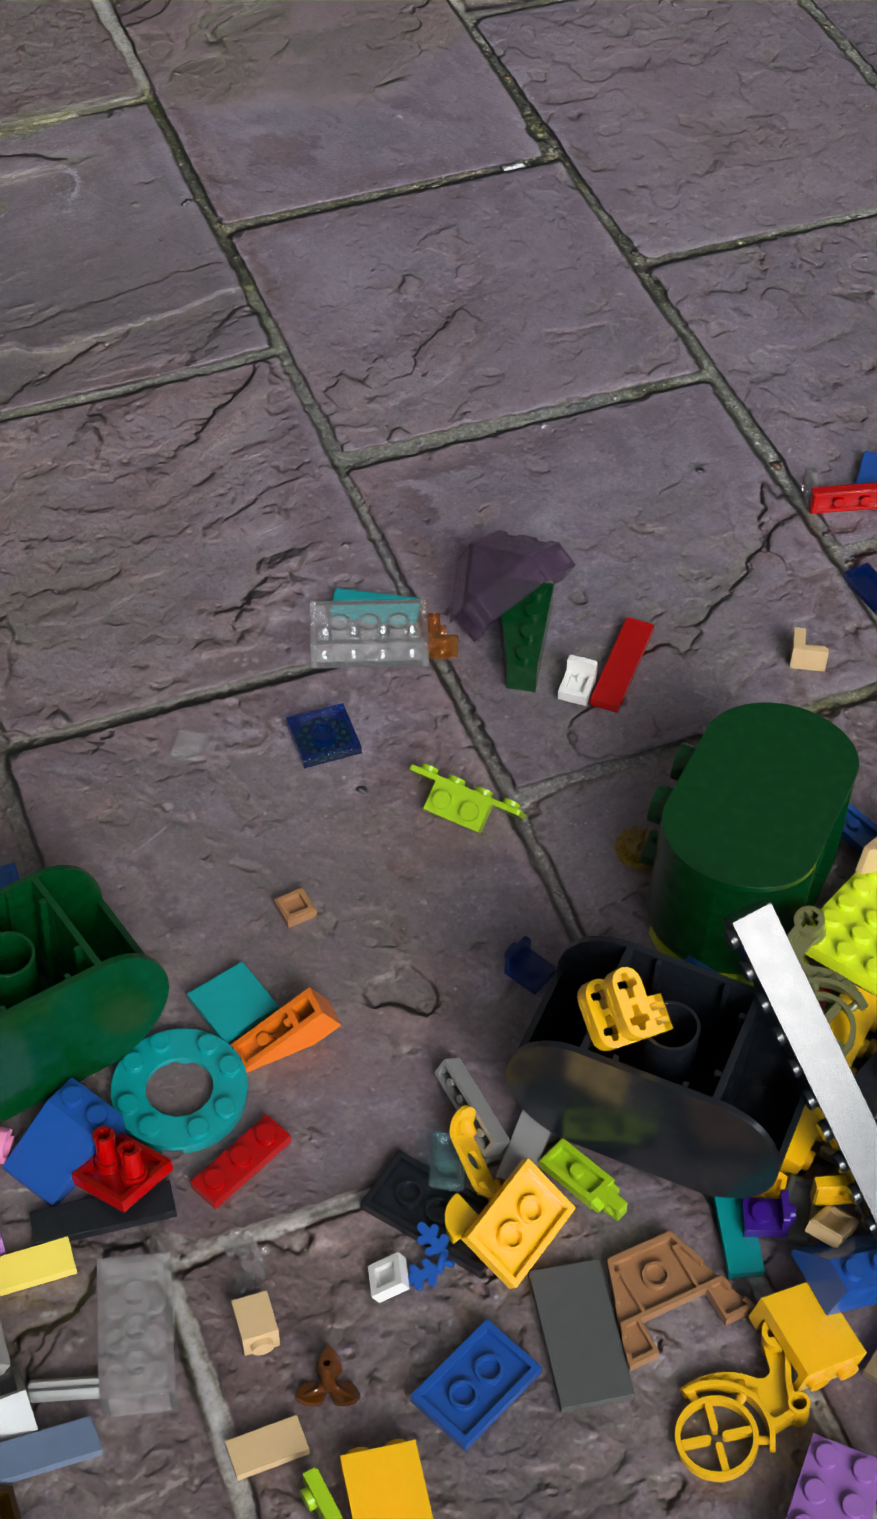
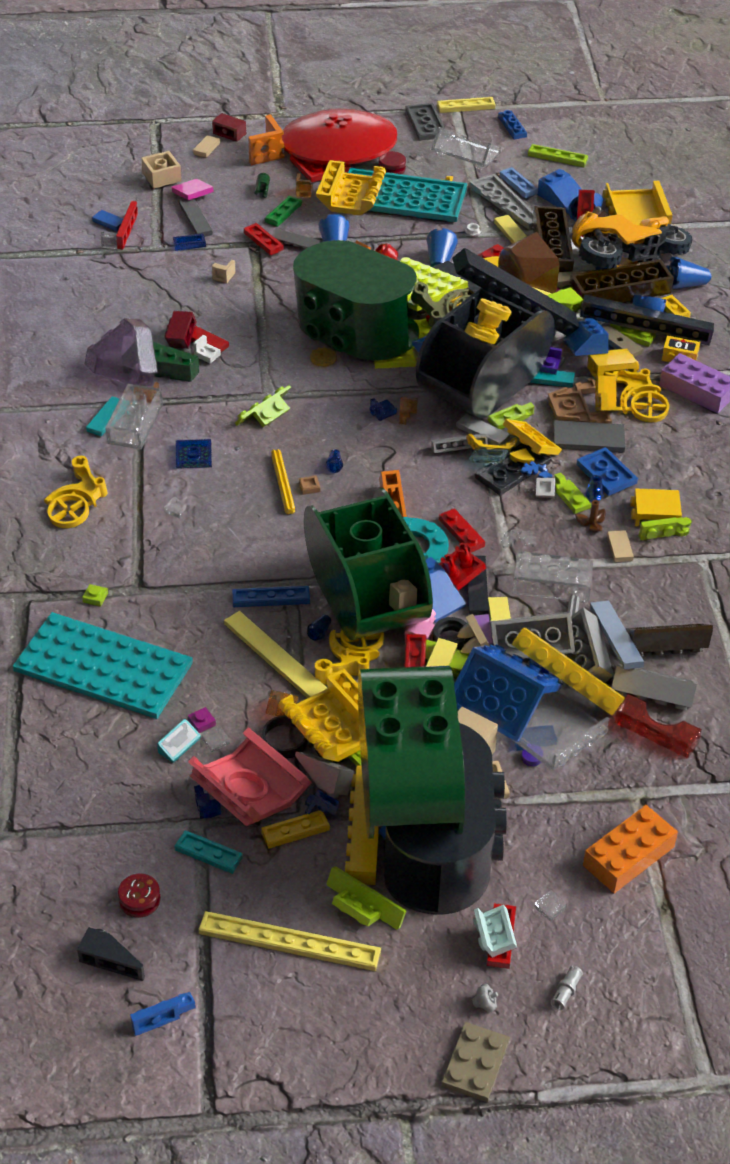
camera: 75 degrees left, 5 degrees down
tan brick [231,1290,280,1356] -> none
tan tile [805,1205,860,1248] -> none
none -> yellow piece [44,456,108,528]
none -> dark red brick [165,311,197,349]
none -> yellow axle [271,449,295,515]
none -> clear blue cone [325,449,343,473]
none -> clear orange bracket [399,397,418,425]
none -> lime hinge [554,472,591,514]
none -> clear blue cone [585,475,603,502]
none -> yellow panel [595,376,622,411]

